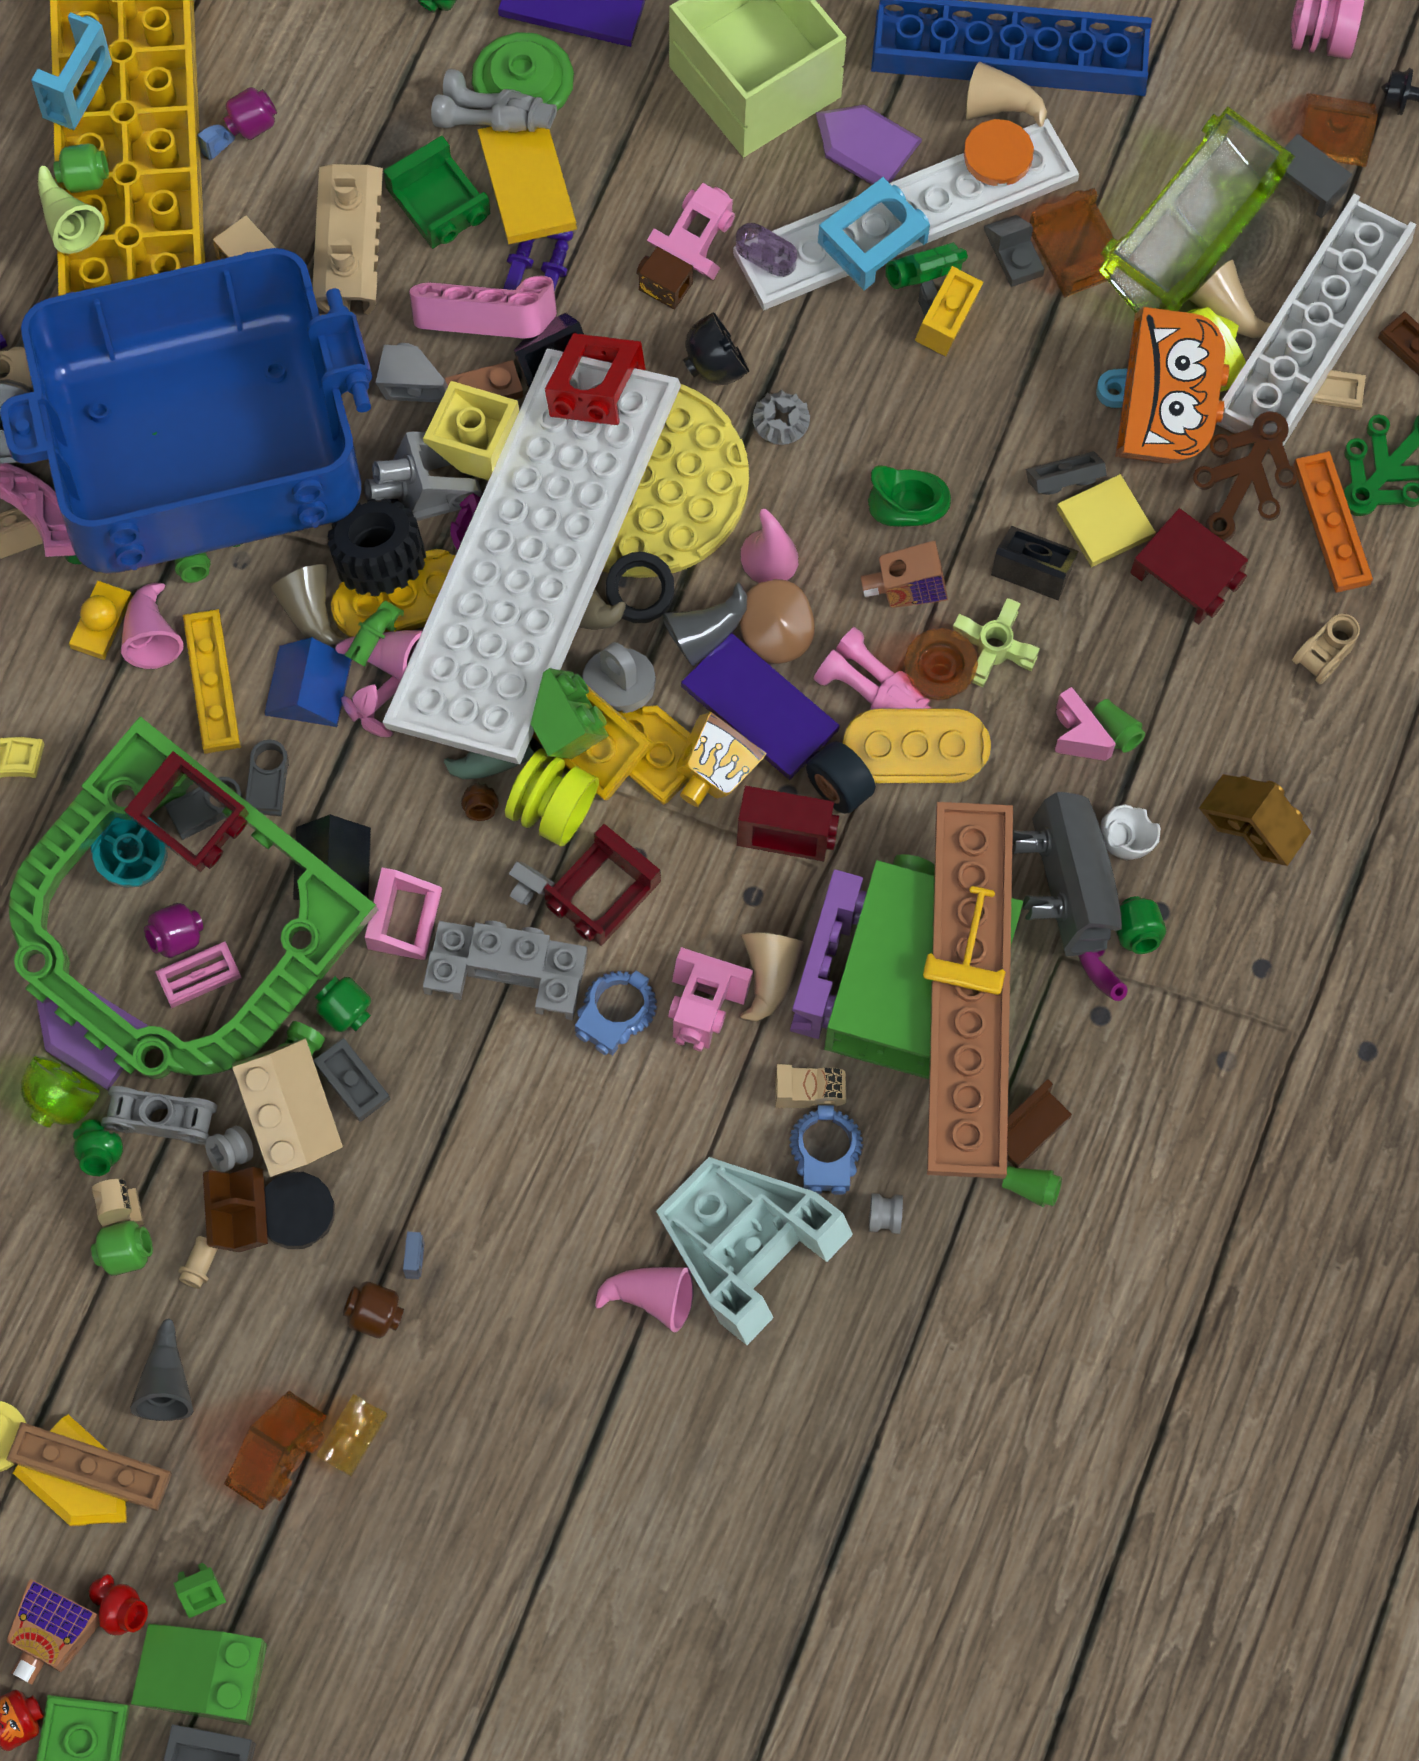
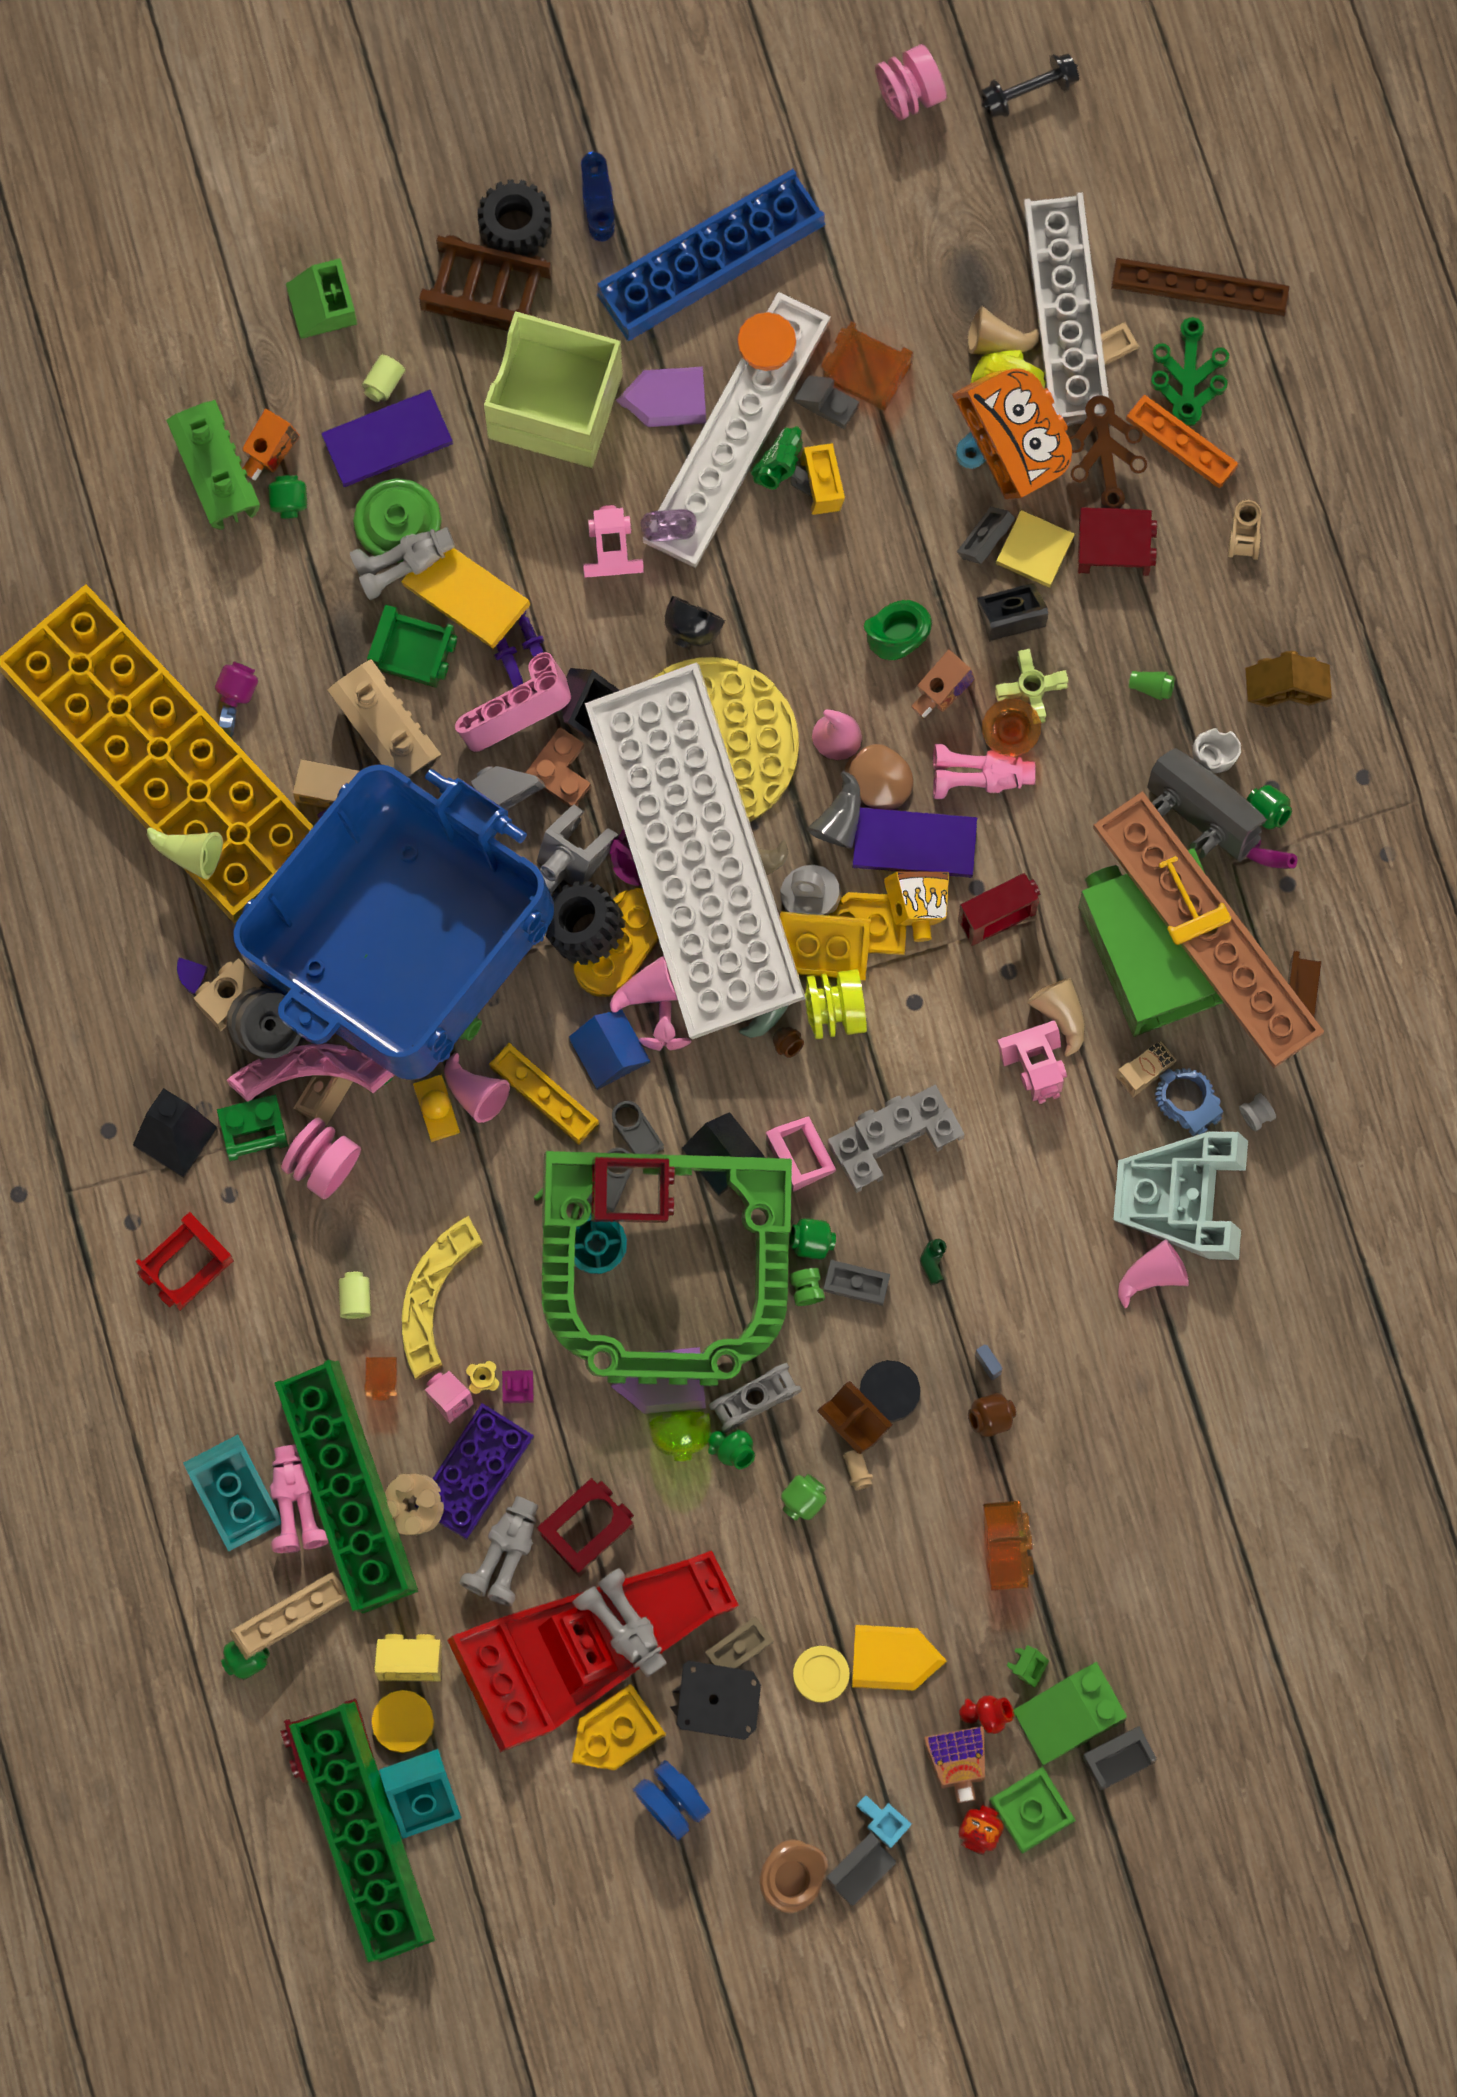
camera: 35 degrees left, 5 degrees up
medium nougat tile [7,1422,172,1512] -> none
medium azure panel [31,12,112,130] -> none
bright green head [53,143,109,193] -> none
tan leg [92,1179,144,1227] -> none
dark grey hat [130,1318,194,1421] -> none
magenta head [144,903,203,958] -> none
bright pink tile [156,942,241,1008] -> none
light grey wheel [205,1125,254,1172] -> none
tan slope [232,1038,343,1177] -> none
dark tan hat [270,564,347,649] -> none
clear yellow hips [316,1394,388,1477] -> none
bright green piece [344,601,404,667] -> none
light yellow slope [423,381,519,481] -> none
light grey tile [509,861,555,905] -> none
bright green slope [531,668,609,759] -> none
dark red panel [544,824,661,946] -> none
red panel [545,333,646,425] -> none
medium blue piece [575,970,657,1056] -> none
black tyre [606,552,675,623] -> none
reddish brown brick [636,246,693,310] -> none
light grey gear [753,390,810,445] -> none
medium lavender piece [790,869,867,1039] -> none
black wheel [806,741,876,814] -> none
medium azure panel [818,177,930,290] -> none
yellow tile [842,708,991,783] -> none
tan hat [965,62,1047,127] -> none
bright green cone [1002,1166,1062,1207] -> none
bright pink slope [1055,687,1116,761] -> none
clear windscreen [1099,106,1296,313] -> none
dark grey panel [1267,133,1353,218] -> none
clear orange slope [1300,93,1378,167] -> none
none -> dark green arm [920,1238,947,1286]

